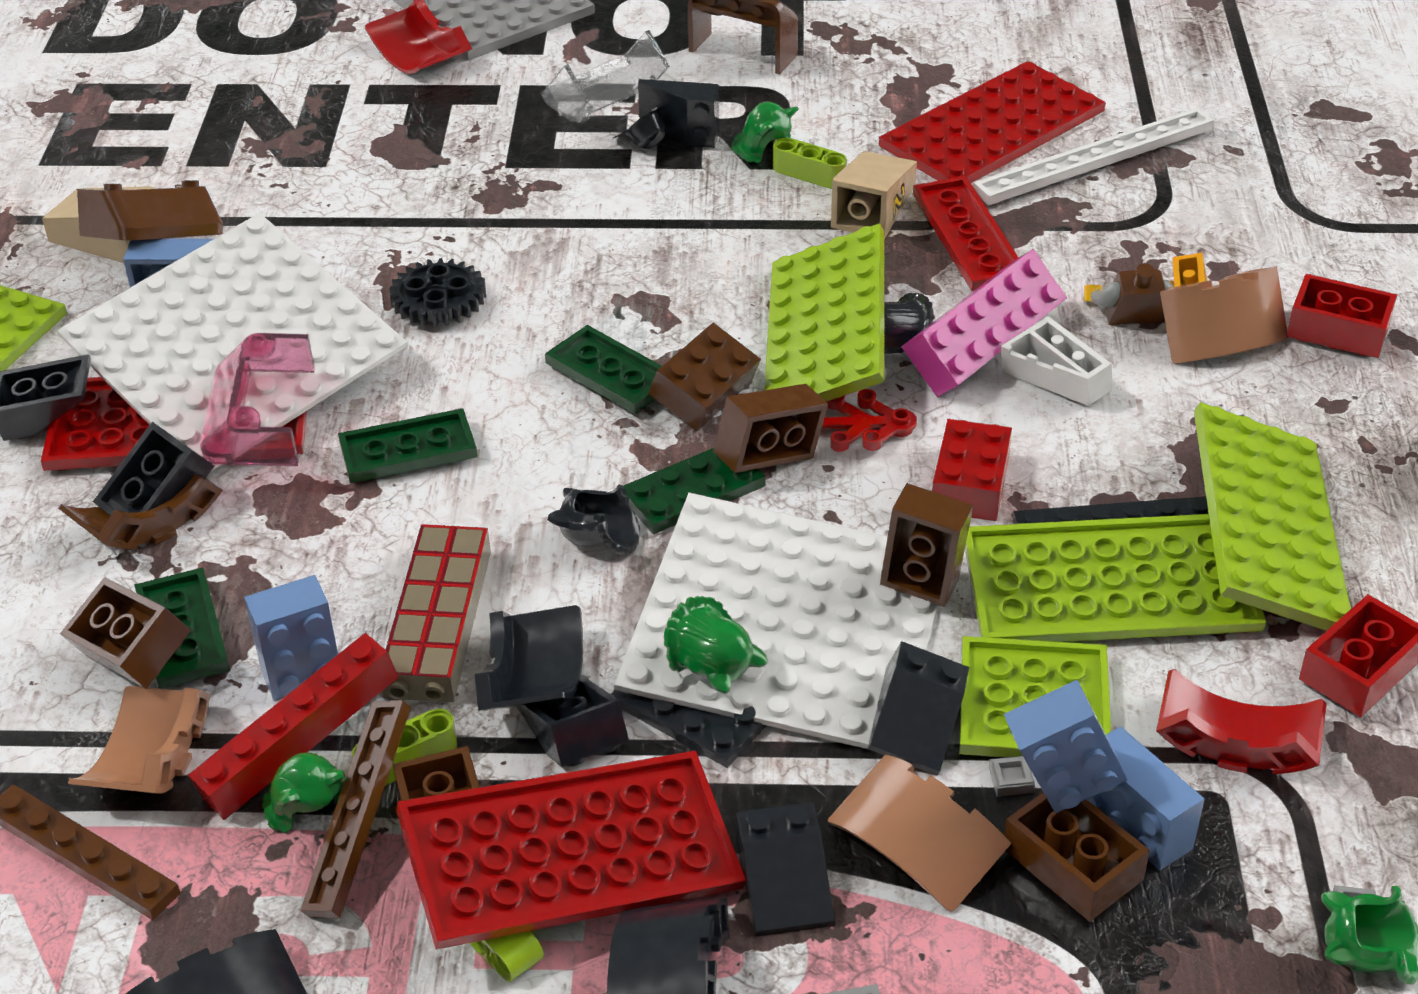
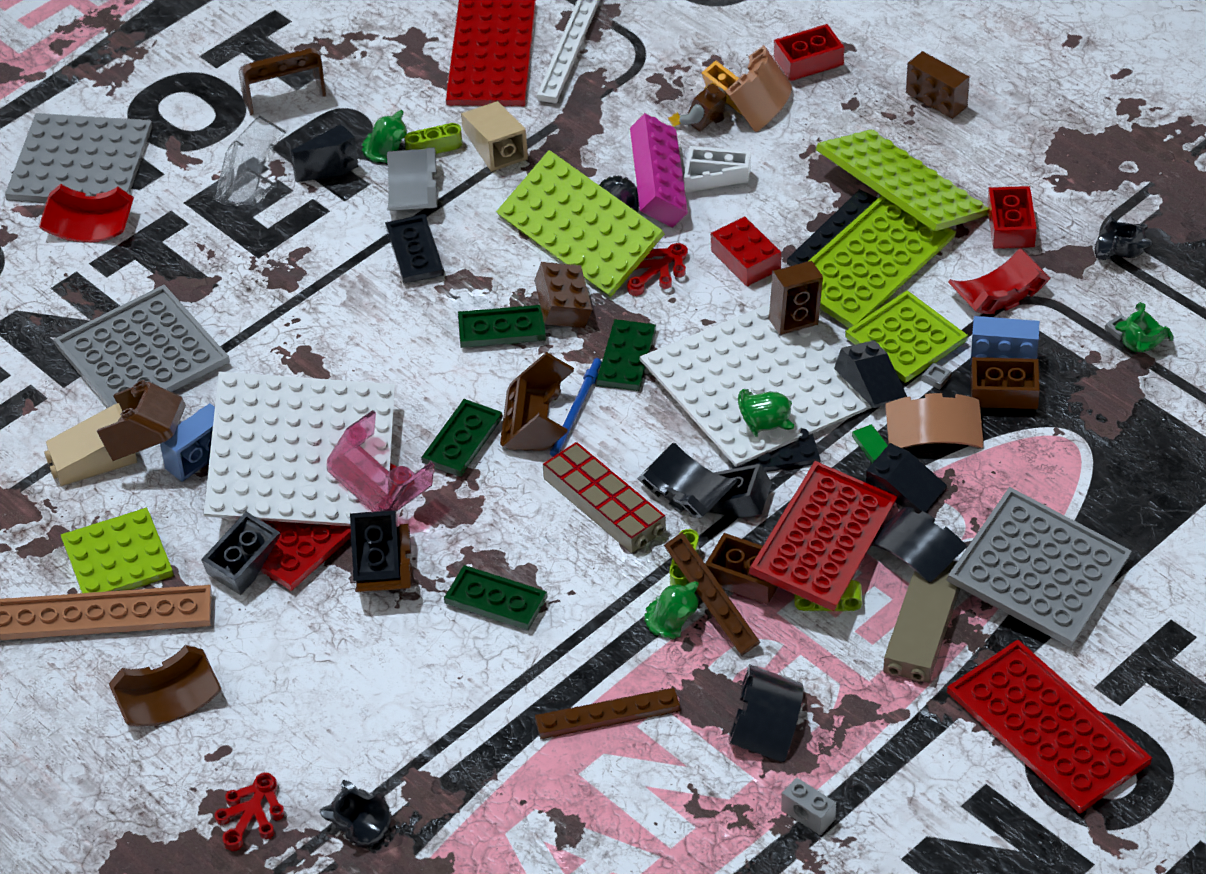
camera: 45 degrees left, 5 degrees up
reddish brown brick [60,577,191,689] -> none
nougat panel [68,686,211,793] -> none
red brick [188,632,399,820] -> none
medium blue brick [244,575,338,701] -> none
black gear [389,258,487,327] -> none
black hair [547,484,640,555] -> none
black piece [612,106,666,149] -> none
reddish brown brick [713,384,828,473] -> none
red plate [913,176,1019,291] -> none
medium blue brick [1004,680,1128,813] -> none
none -> light grey plate [53,285,230,408]
none -> black plate [385,214,444,284]
none -> light grey panel [387,148,438,211]
none -> reddish brown windscreen [500,352,574,451]
none -> blue bar [550,358,602,457]
none -> green tile [852,424,888,463]

